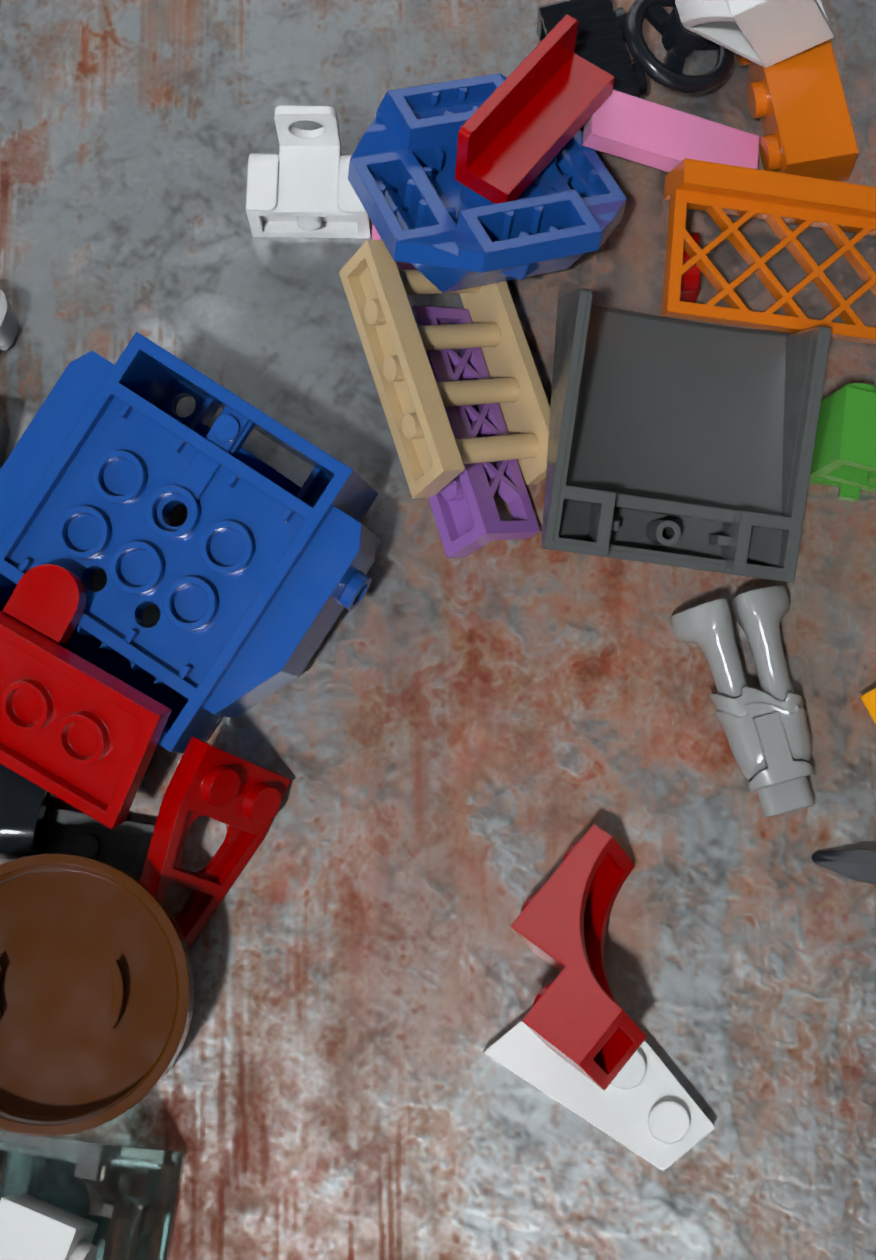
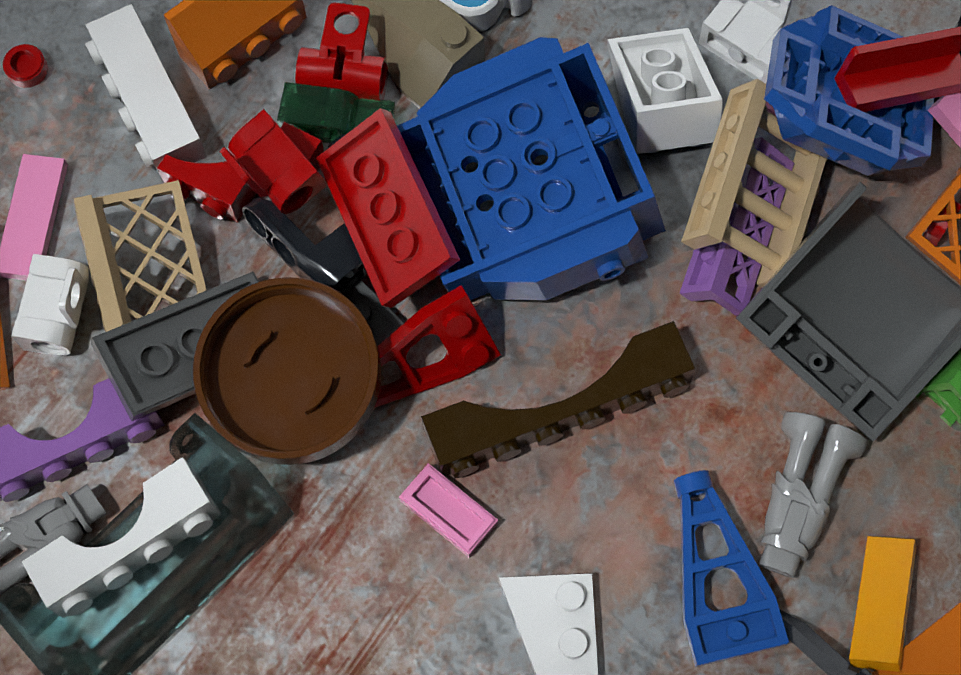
camera: 35 degrees right, 5 degrees down
red tile [3,564,86,645] -> none
red arch [510,824,647,1091] -> none
none -> bright pink tile [399,463,498,558]
none -> dark brown arch [421,321,696,478]
none -> white slope [607,28,722,154]
none -> blue plate [673,470,789,668]

